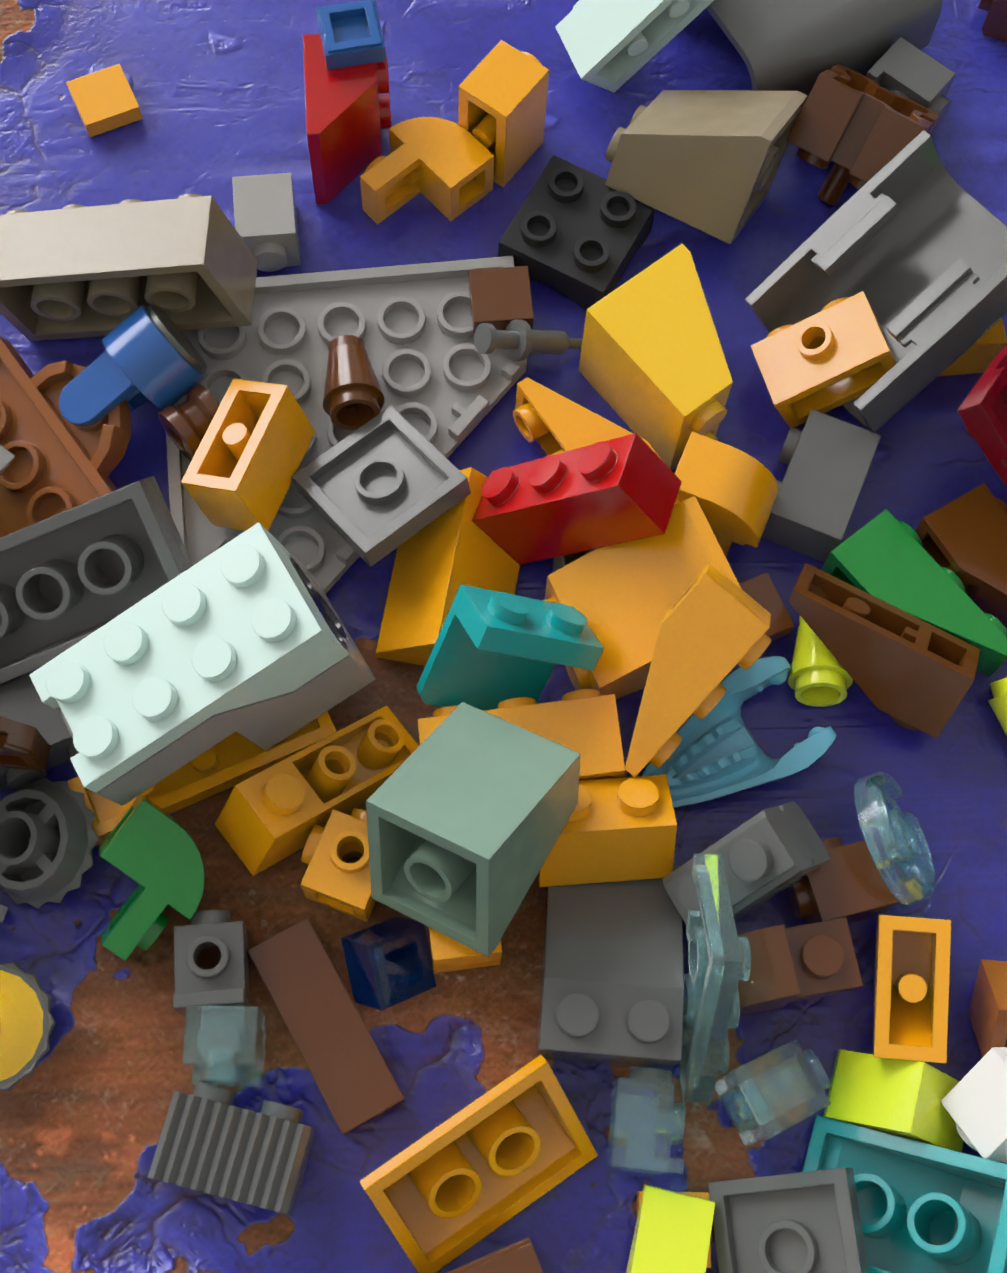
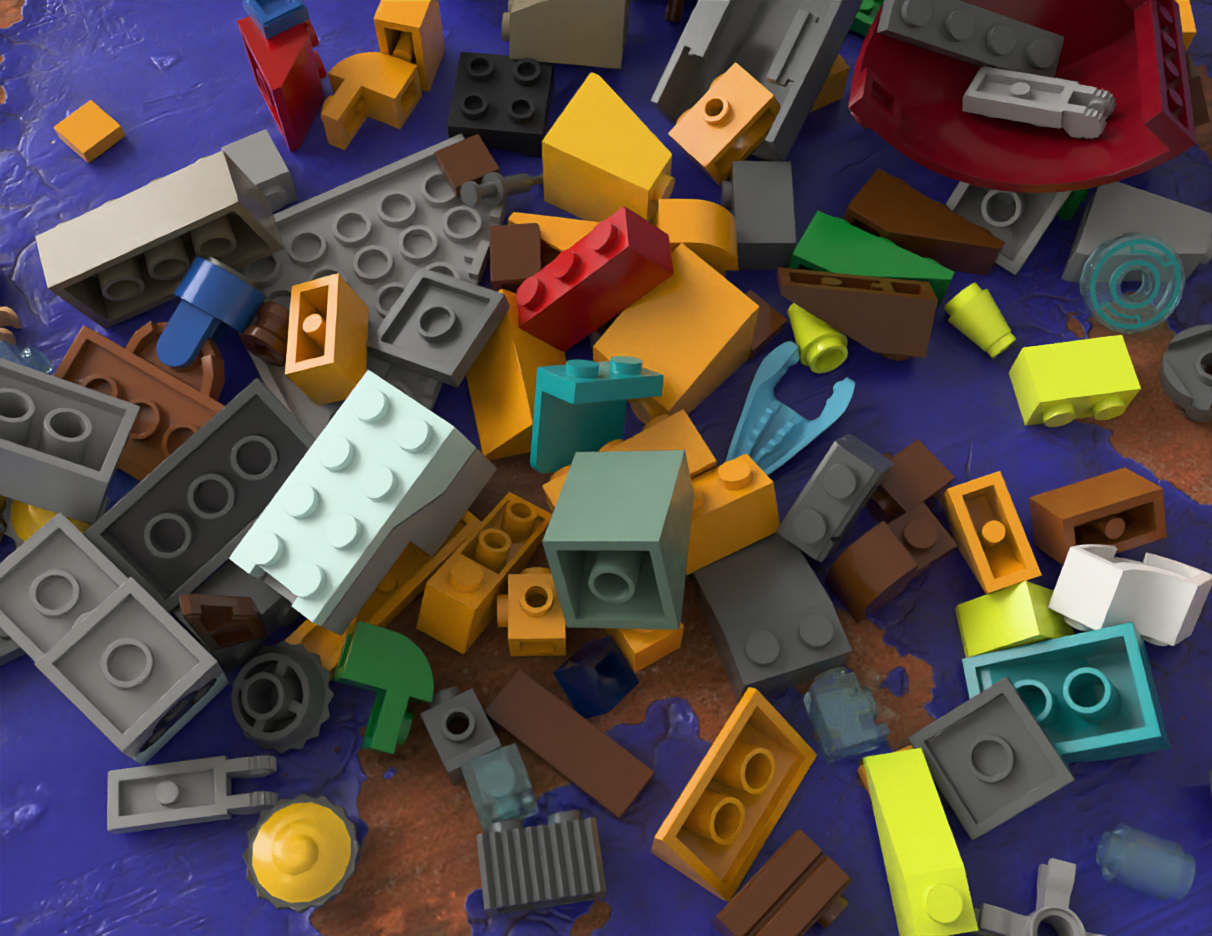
camera: 20 degrees left, 5 degrees down
reddish brown cone [323,335,385,430] -> none
light orange slope [625,562,772,777] -> none
clear light blue wing [678,853,751,1102] -> none
clear light blue slope [713,1039,831,1147] -> none
clear light blue tile [854,771,935,905] -> none
none -> reddish brown panel [489,223,543,294]

